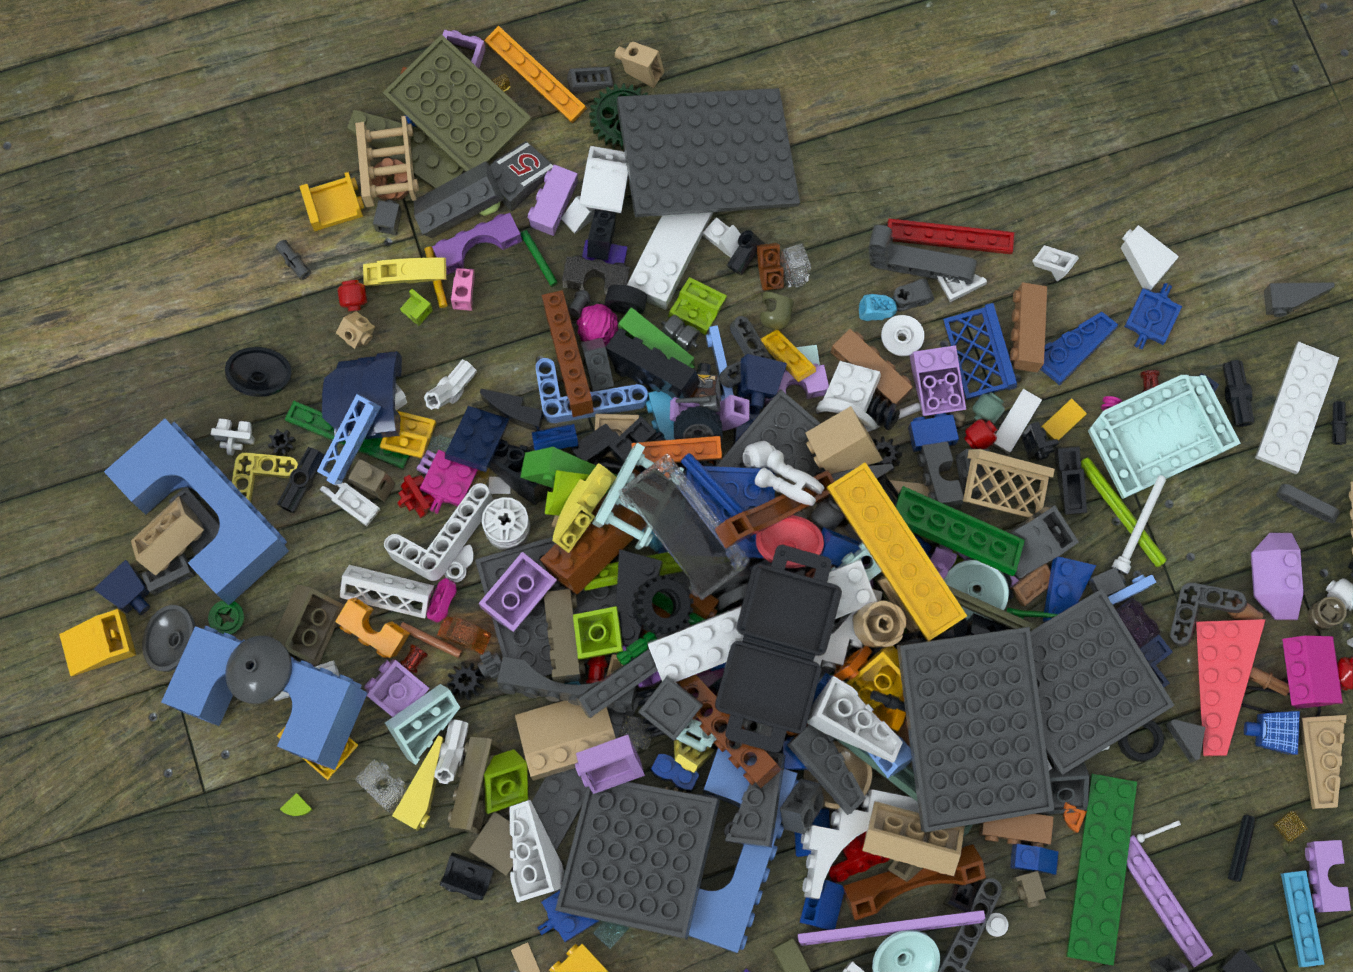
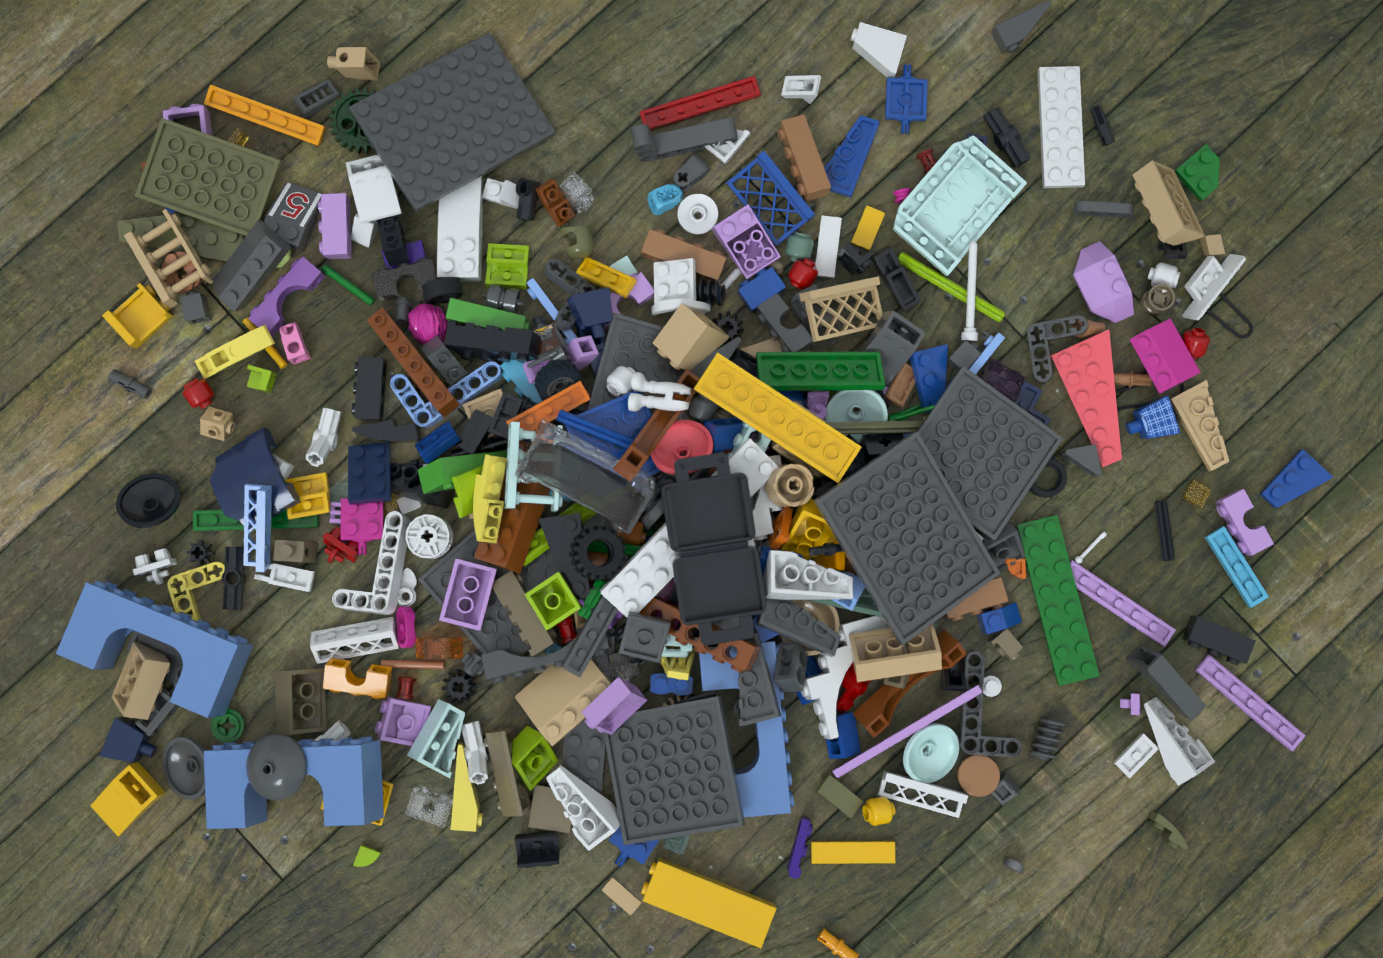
camera: 30 degrees left, 10 degrees up
none -> black brick [352,356,387,422]

